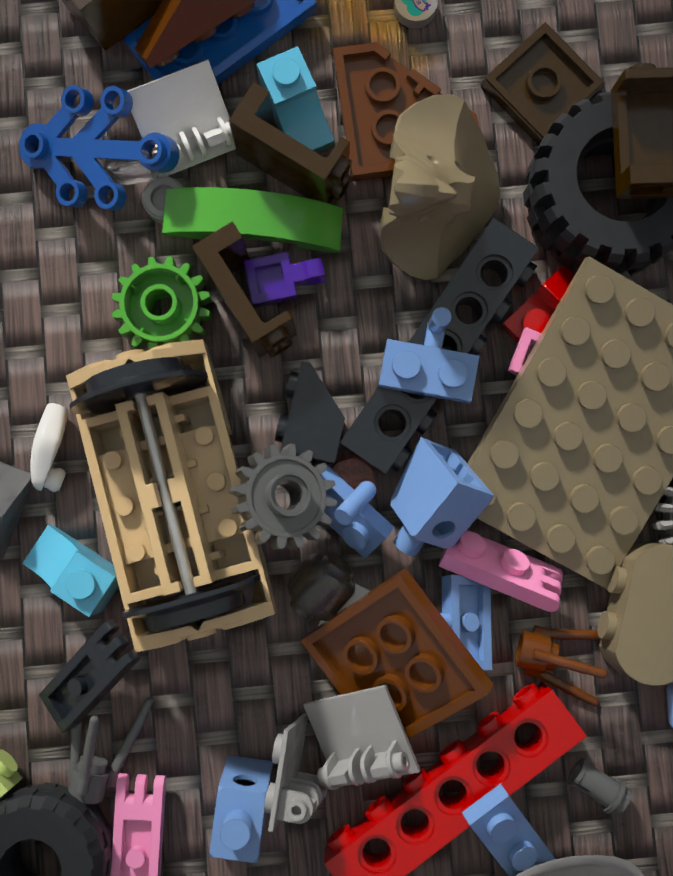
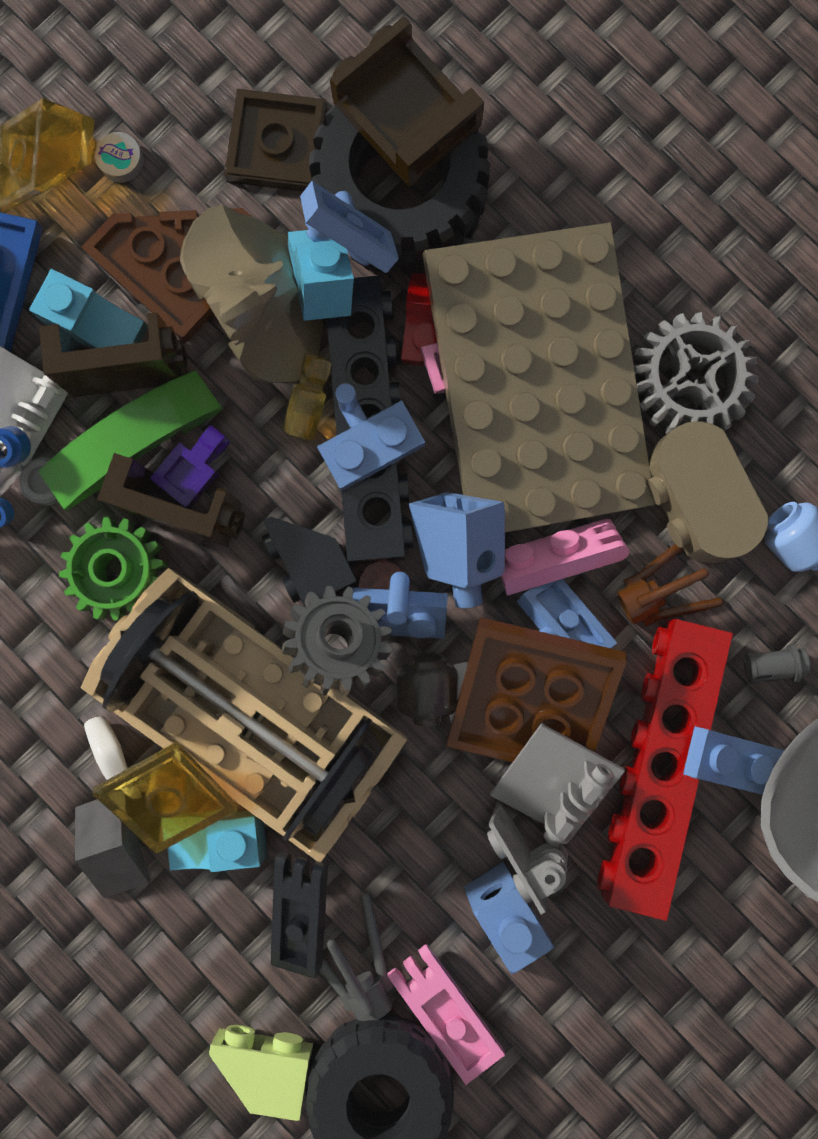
camera: 30 degrees left, 0 degrees up
none -> clear yellow slope [93,742,238,854]
none -> clear yellow bar [282,352,331,439]
none -> medium azure arch [288,230,354,321]
none -> medium blue plate [300,181,399,273]

